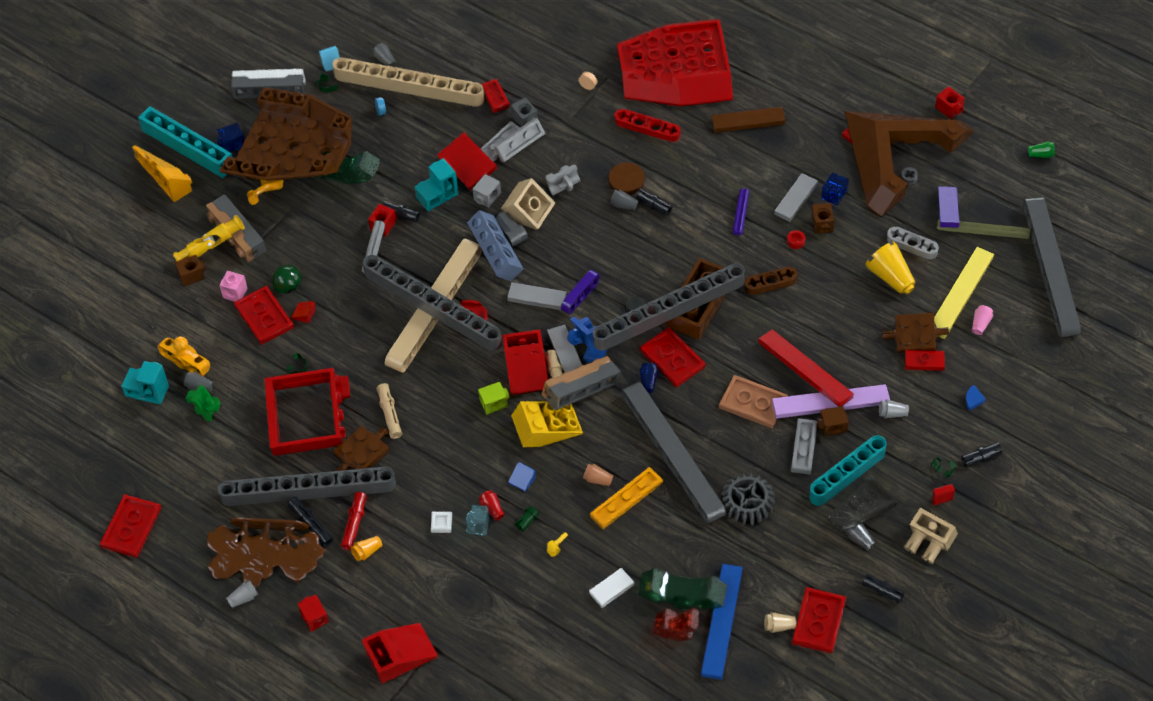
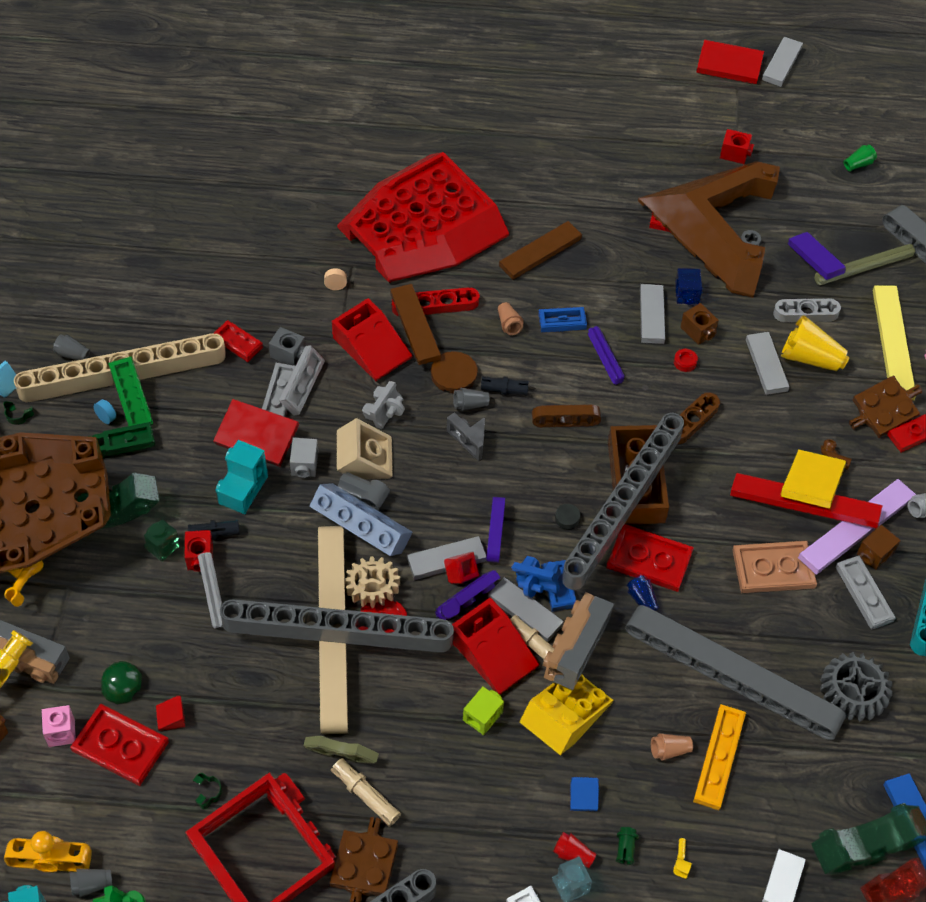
camera: 35 degrees left, 0 degrees up
none -> dark green hinge [88,422,156,458]
none -> green plate [108,356,153,426]
none -> clear green brick [144,519,180,562]
none -> olive tile [303,736,379,763]
none -> red slope [332,298,412,381]
none -> tan gear [345,556,400,608]
none -> reddish brown tile [390,284,441,365]
none -> dark purple hinge [435,570,500,620]
none -> red slope [444,552,479,583]
none -> flat silver slope [447,412,485,461]
none -> nougat cone [498,302,524,335]
none -> reddish brown beam [532,404,601,427]
none -> blue tile [538,307,587,332]
none -> red tile [696,40,764,84]
none -> light grey tile [746,332,789,395]
none -> light grey tile [762,37,803,87]
none -> yellow tile [781,449,846,508]
none -> reddish brown arm [821,439,852,470]

